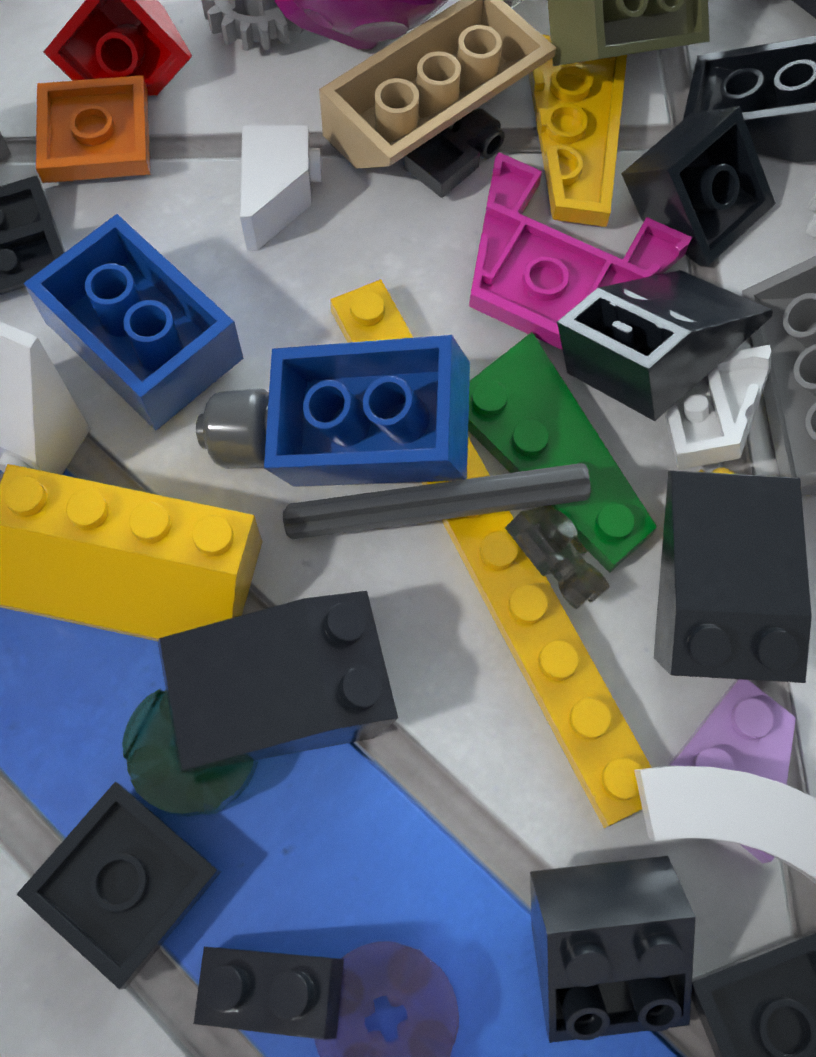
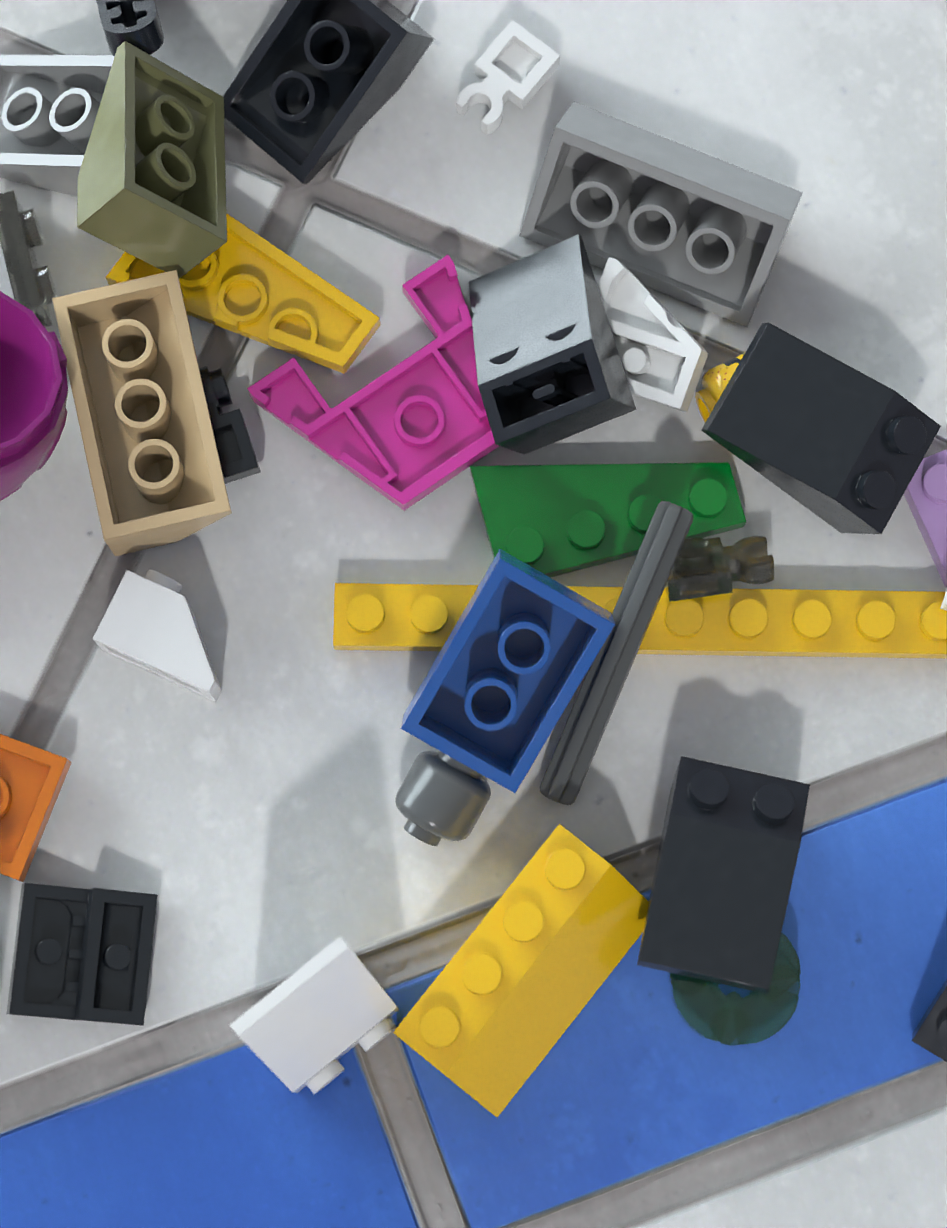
camera: 60 degrees left, 10 degrees up
black plate [17,781,221,990] -> none
blue brick [24,214,244,431] -> none
black slope [621,106,776,266] -> none

